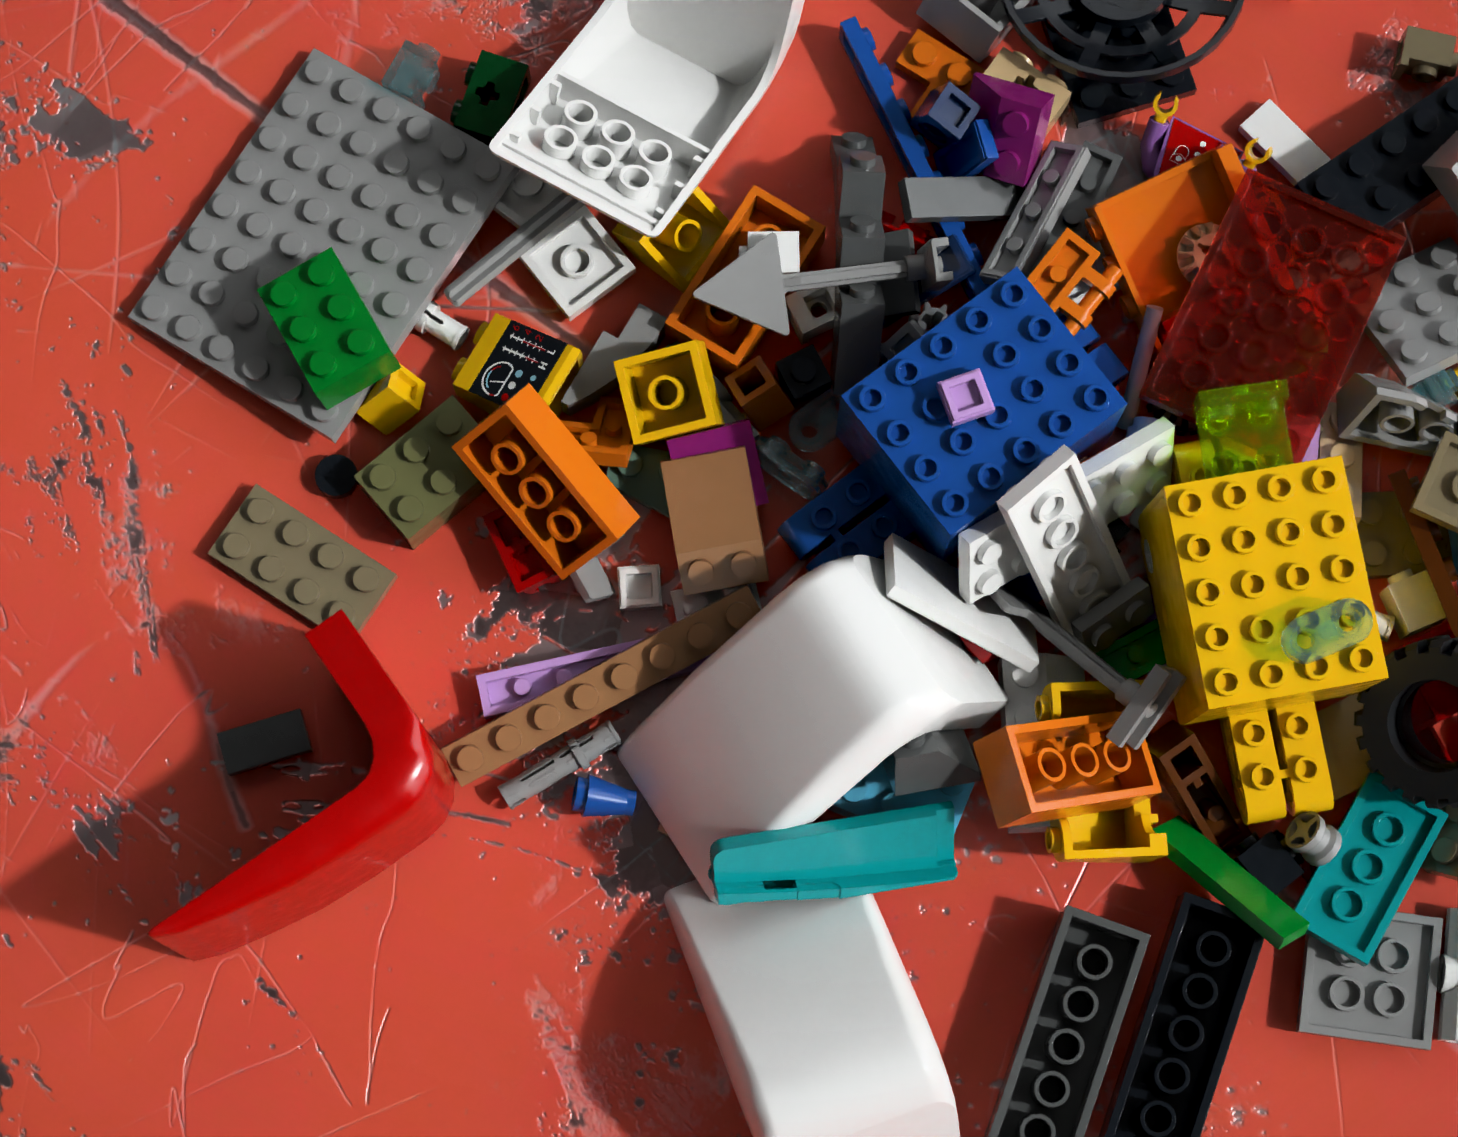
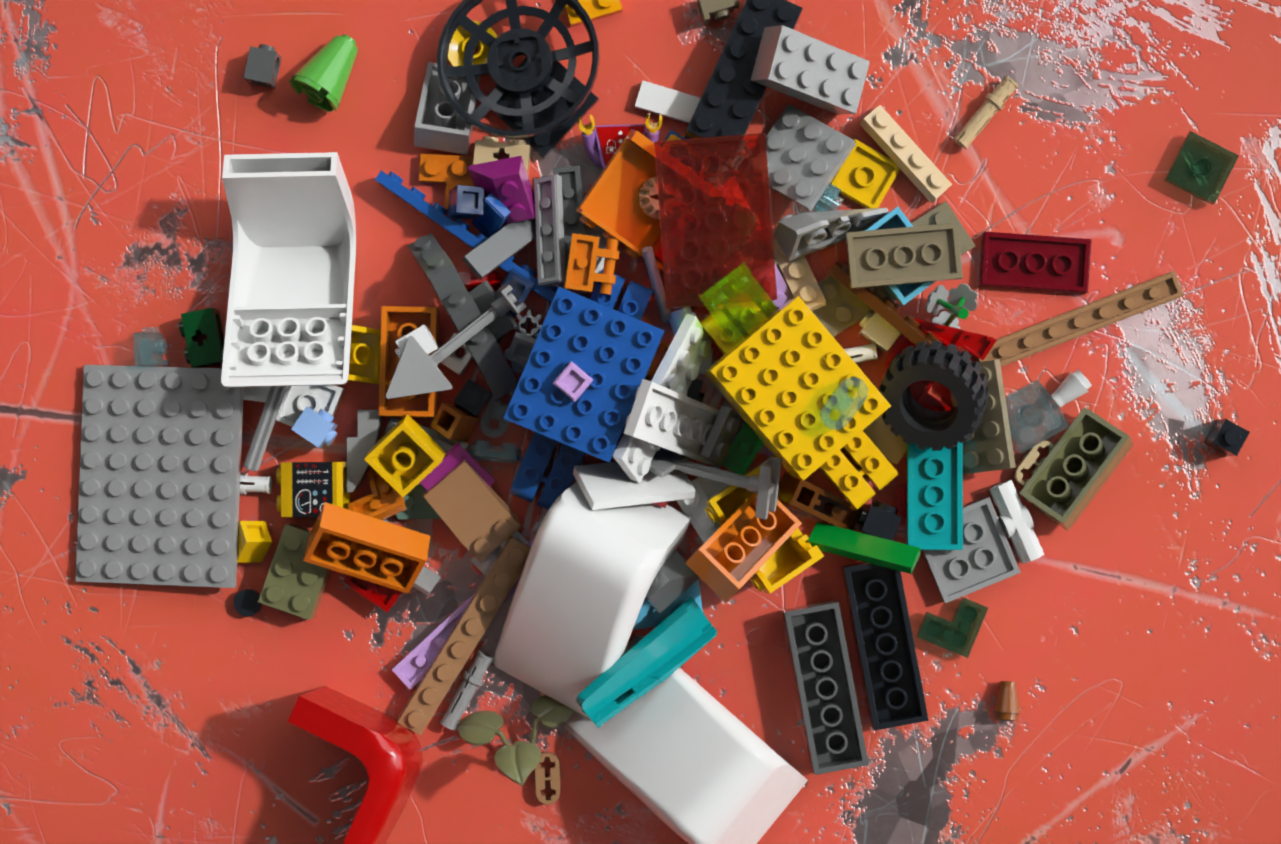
camera: 30 degrees left, 10 degrees up
dark tan plate [208,484,398,633] -> none
dark grey tile [217,708,313,776] -> none
green brick [257,247,402,410] -> none
blue cone [571,774,637,817] -> none
white tile [617,564,663,612] -> none
light grey wheel [1285,811,1342,867] -> none
none -> light blue brick [291,406,338,448]
none -> olive plant [456,695,575,786]
none -> medium nougat beam [535,751,561,805]
none -> clear green plate [916,597,988,658]

